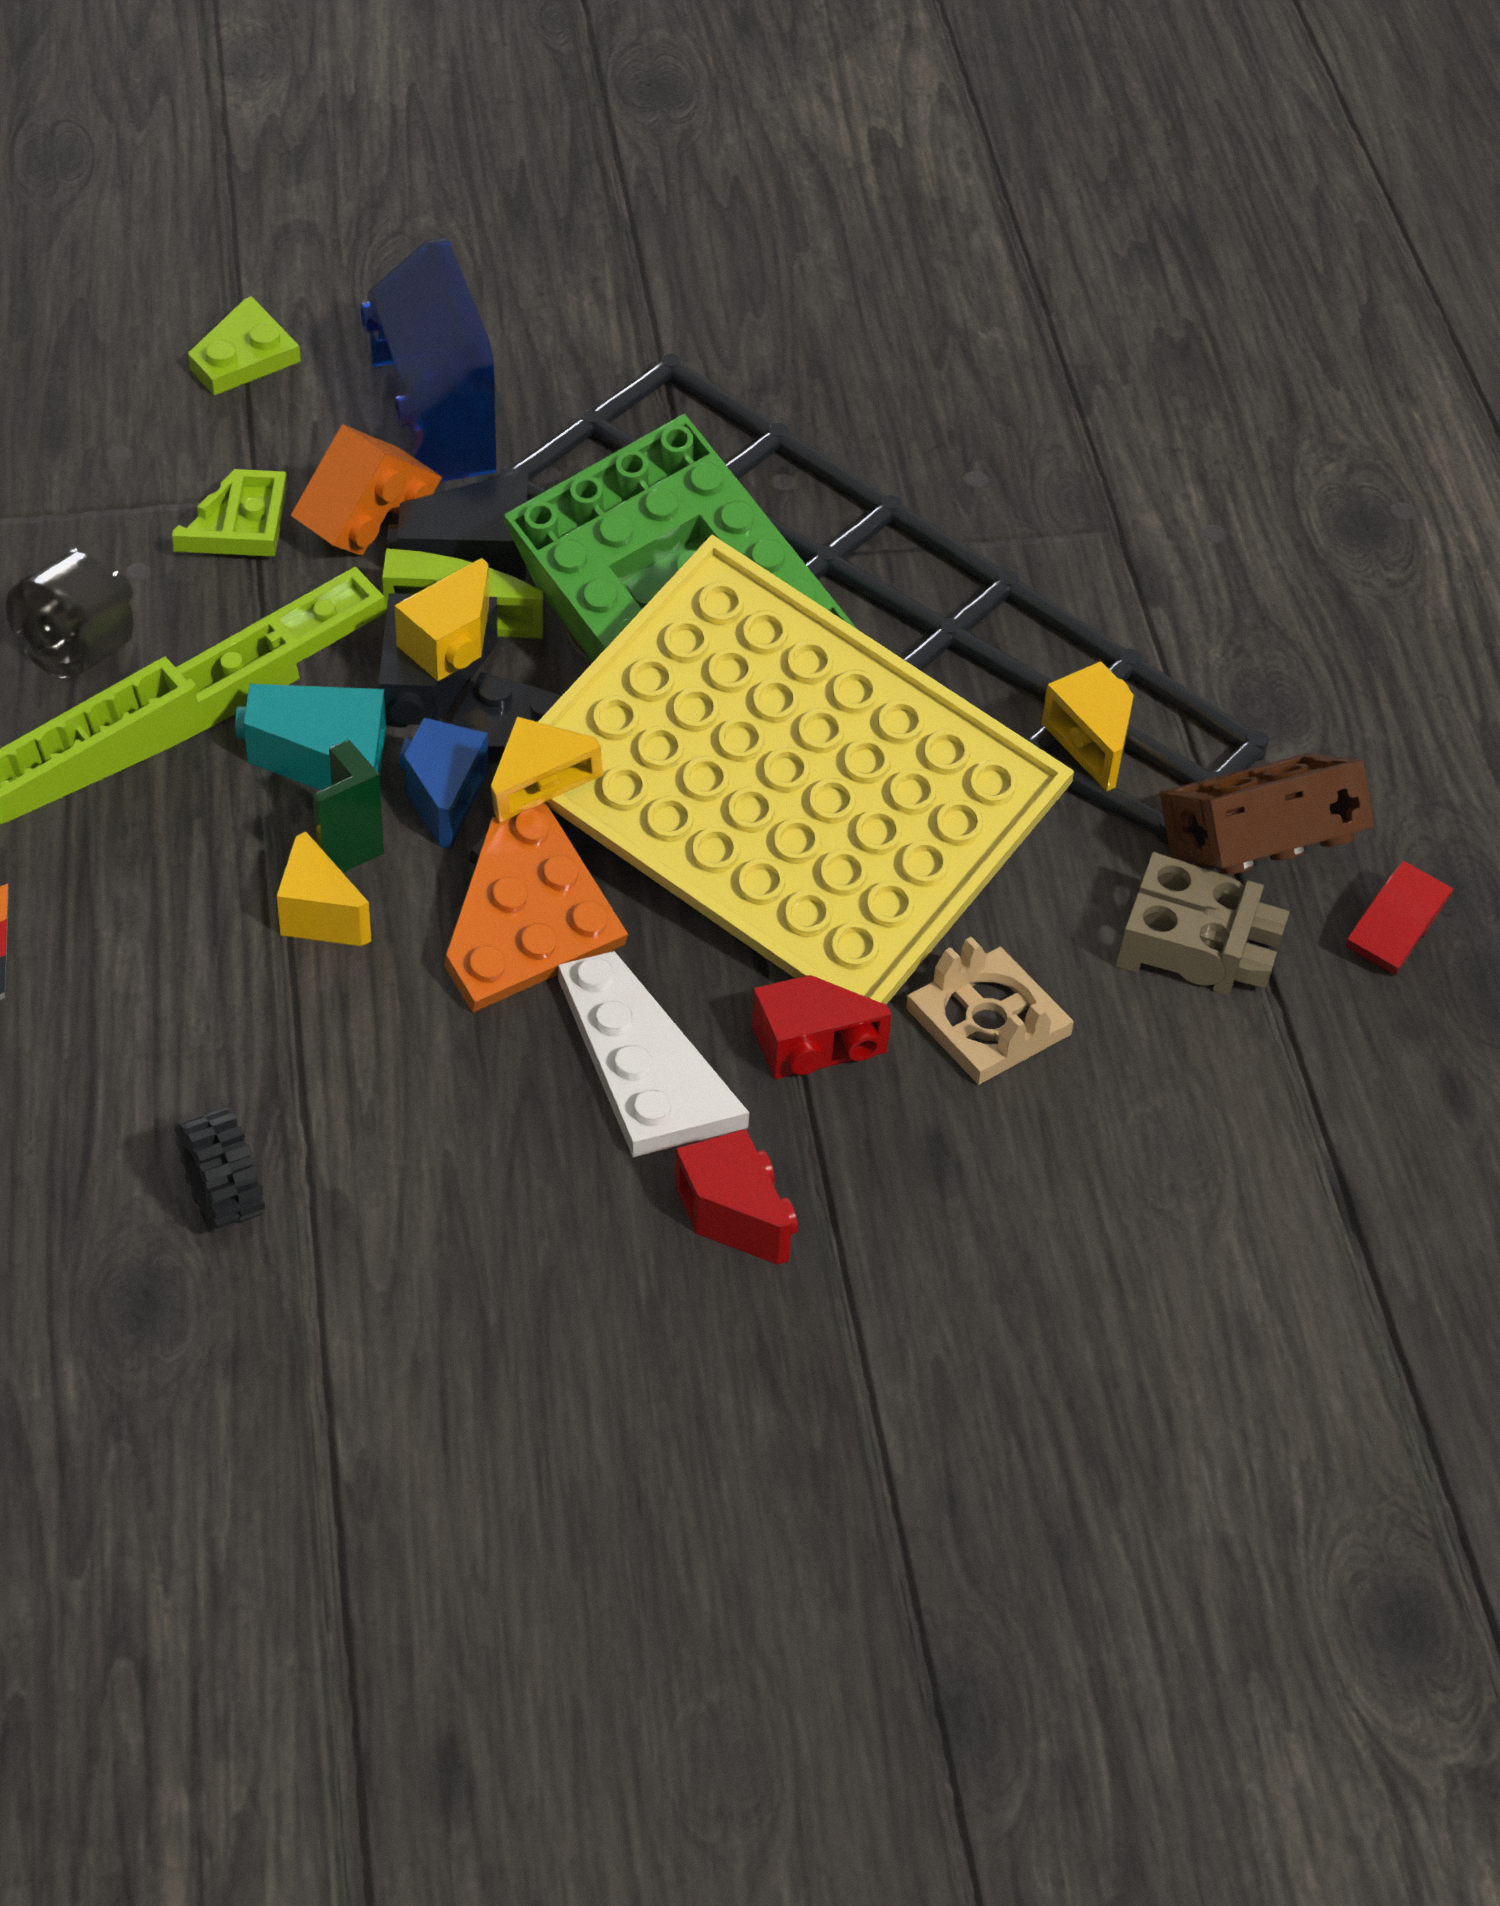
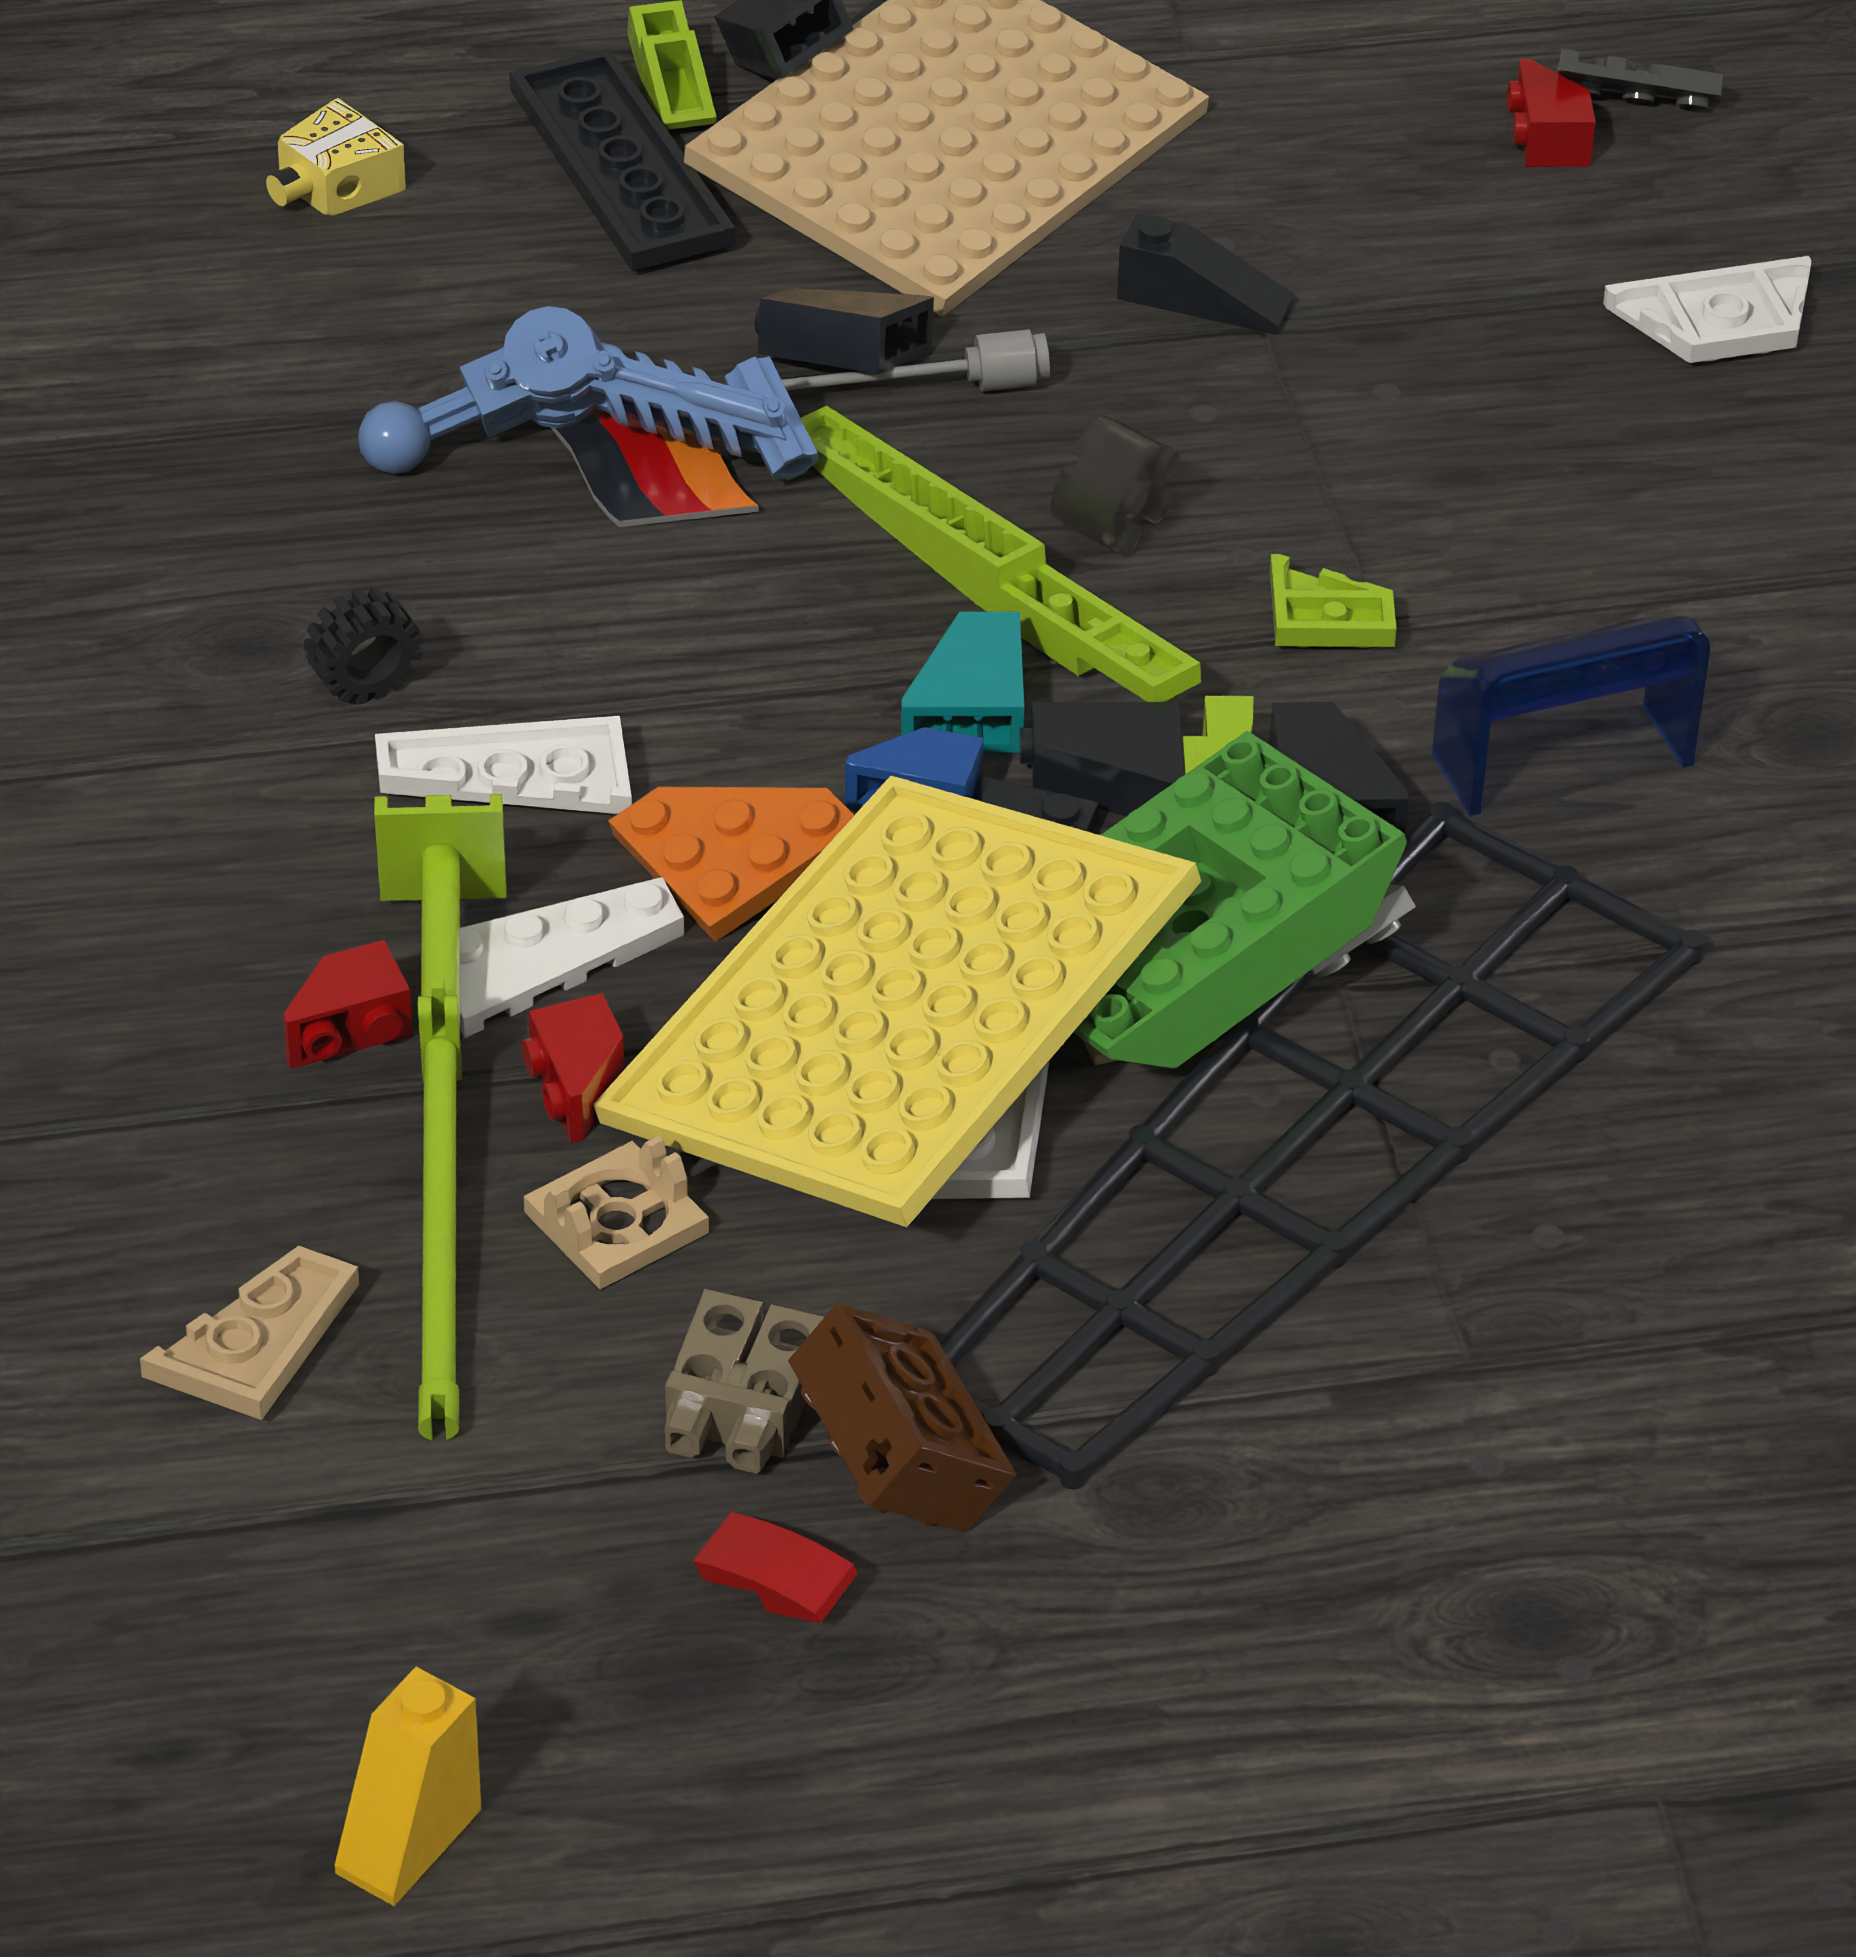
camera: 90 degrees right, 5 degrees down
lime wing [188,296,301,395] -> none
yellow slope [277,832,371,946] -> none
orange brick [291,424,442,556] -> none
dark green panel [313,739,384,873] -> none
yellow slope [394,558,489,681] -> none
yellow slope [491,717,603,823] -> none
yellow slope [1041,661,1134,792] -> none
none -> tan wing [140,1246,359,1420]
none -> lime piece [374,794,507,1440]
none -> white wing [375,716,632,814]

